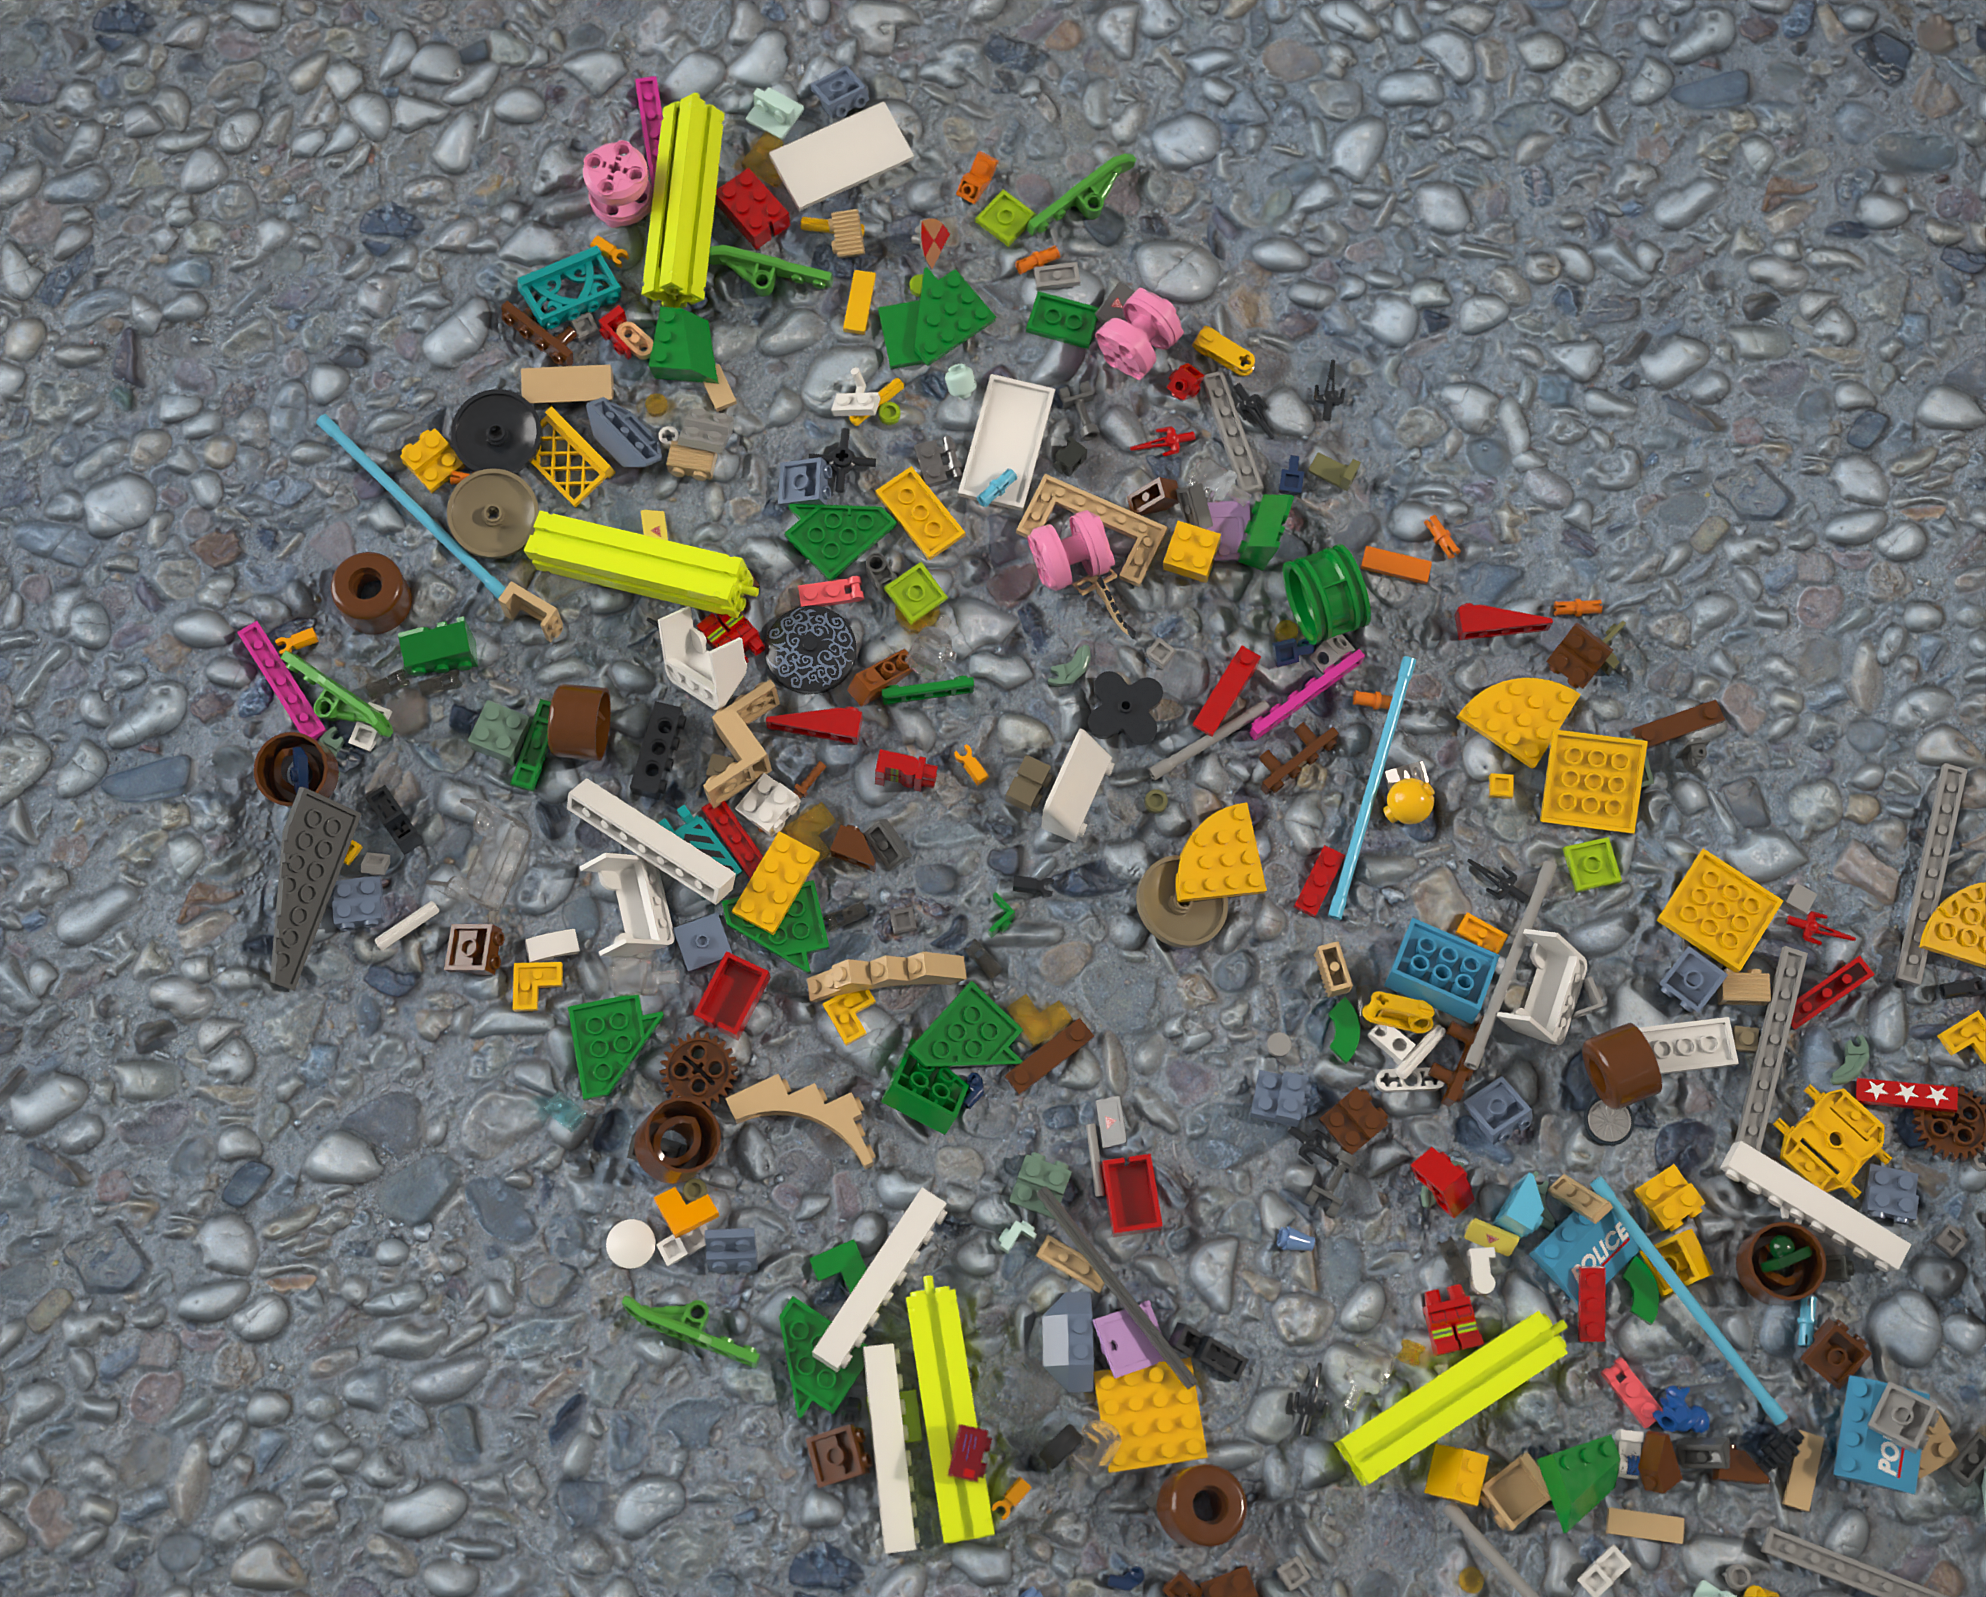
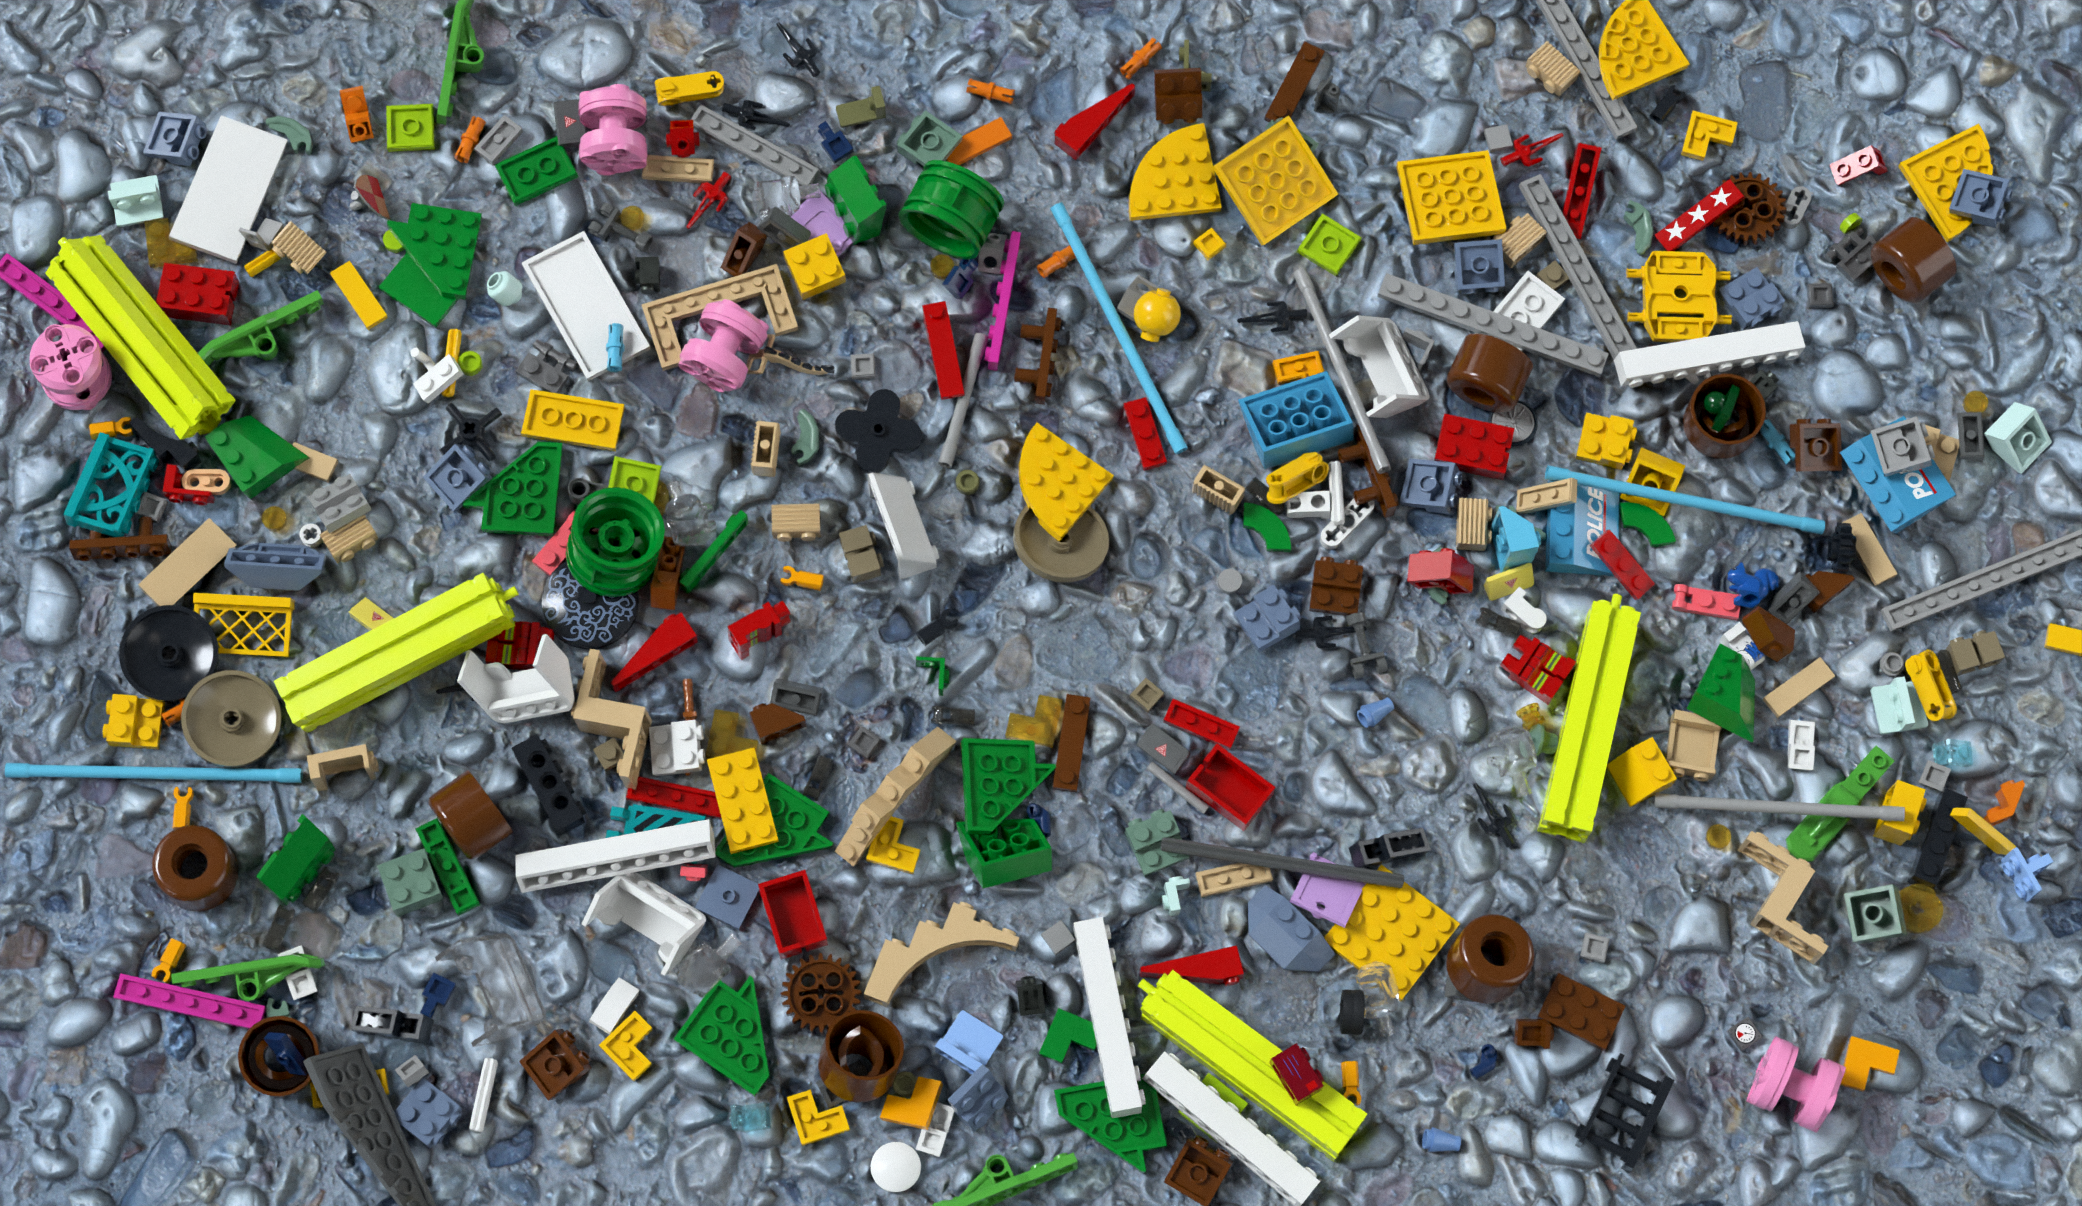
camera: 45 degrees left, 0 degrees up
none -> black slope [129,416,202,472]
none -> light orange bar [172,787,194,830]
none -> light grey bracket [238,218,285,251]
none -> sand green piece [266,116,313,155]
none -> dark blue plate [420,973,456,1019]
none -> green wheel [565,487,665,597]
none -> clear yellow tile [620,206,644,231]
none -> tan tile [642,155,714,184]
none -> coral plate [680,863,708,881]
none -> tan brick [750,421,781,477]
none -> tan brick [771,504,821,542]
none -> yellow plate [787,1089,850,1146]
none -> sand green plate [897,110,963,166]
none -> light blue bracket [935,1010,1003,1075]
none -> pearl dark grey bracket [1016,976,1045,1016]
none -> light grey tile [1041,920,1075,955]
none -> dark tan plate [1130,678,1164,713]
none -> red slope [1139,945,1244,986]
none -> red plate [1163,699,1240,750]
none -> light grey plate [1377,273,1609,377]
none -> red piece [1434,414,1515,480]
none -> tan brick [1456,498,1492,551]
none -> tan brick [1525,41,1580,96]
none -> sand green piece [1525,724,1558,758]

